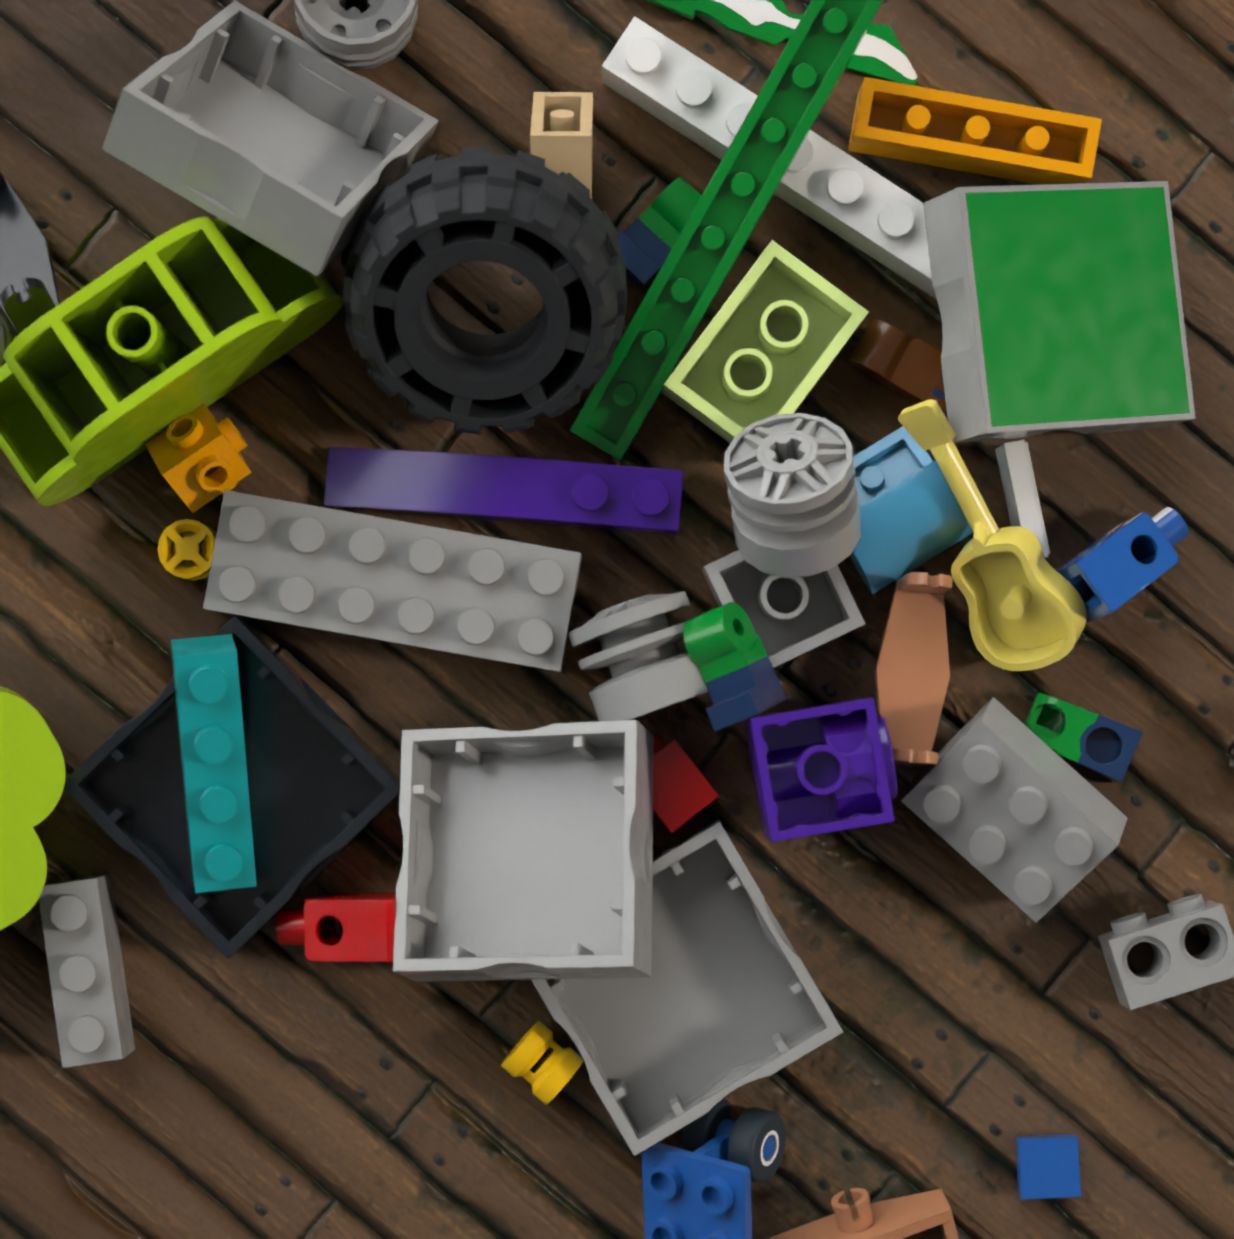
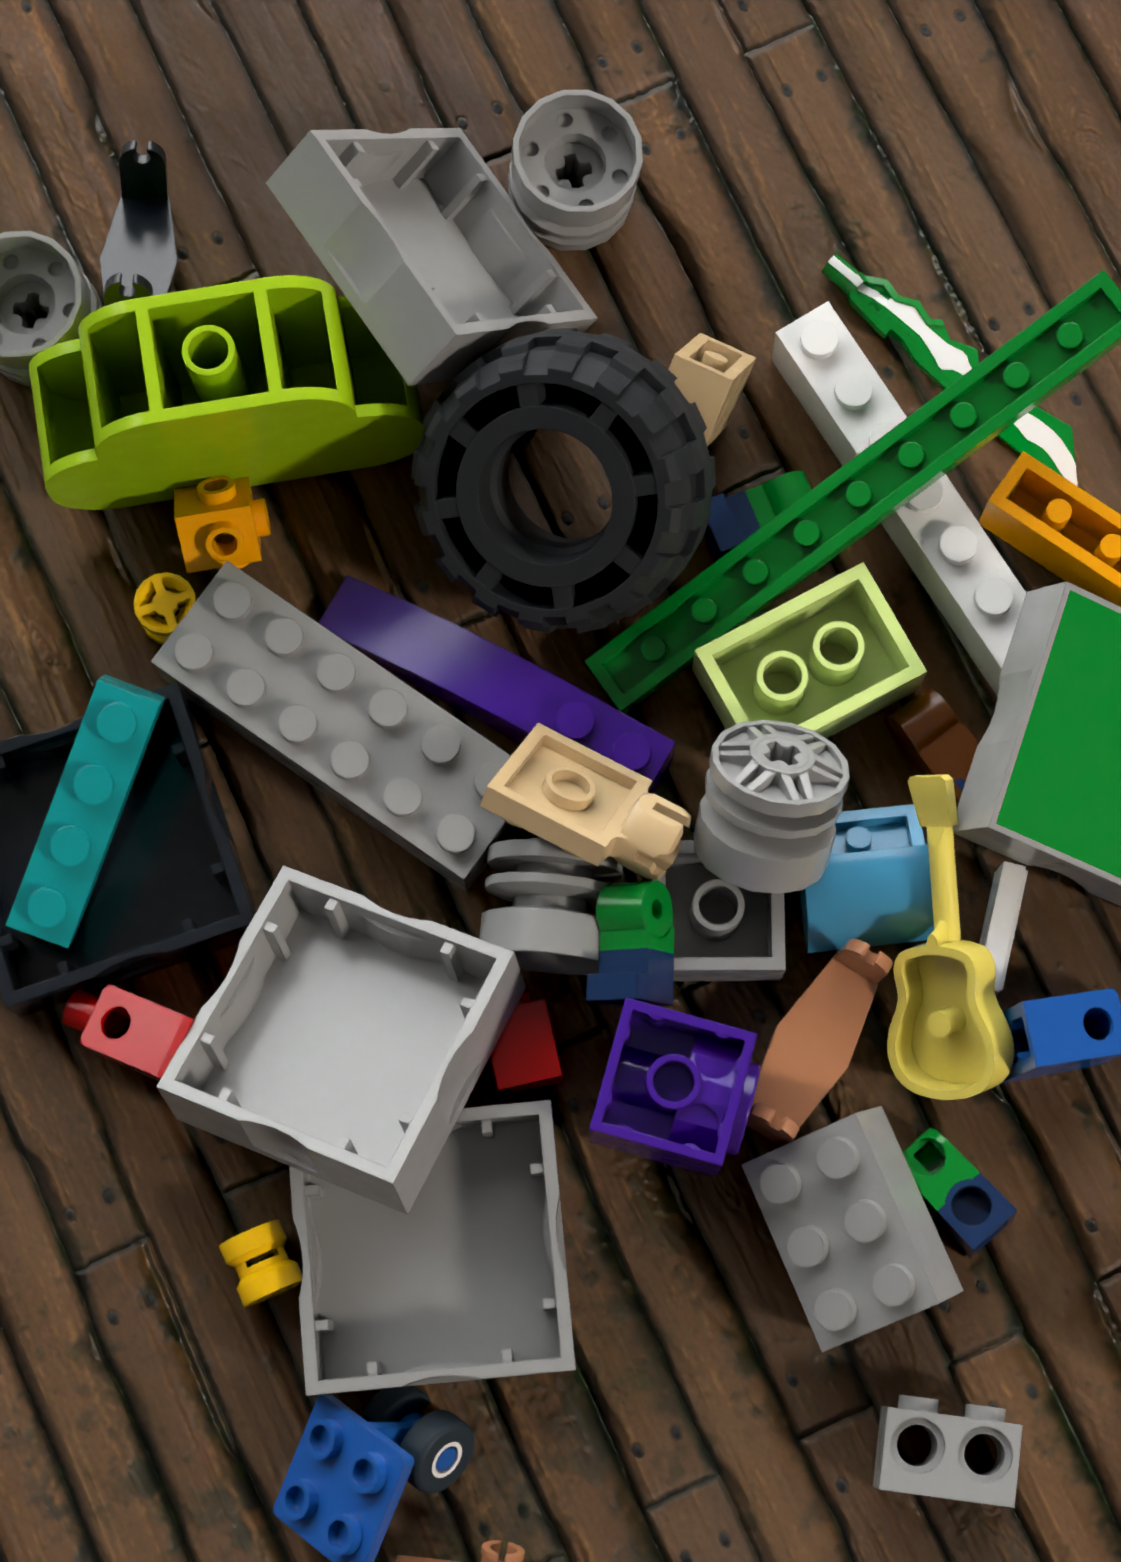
camera: 30 degrees right, 10 degrees down
none -> tan plate [480,723,691,880]

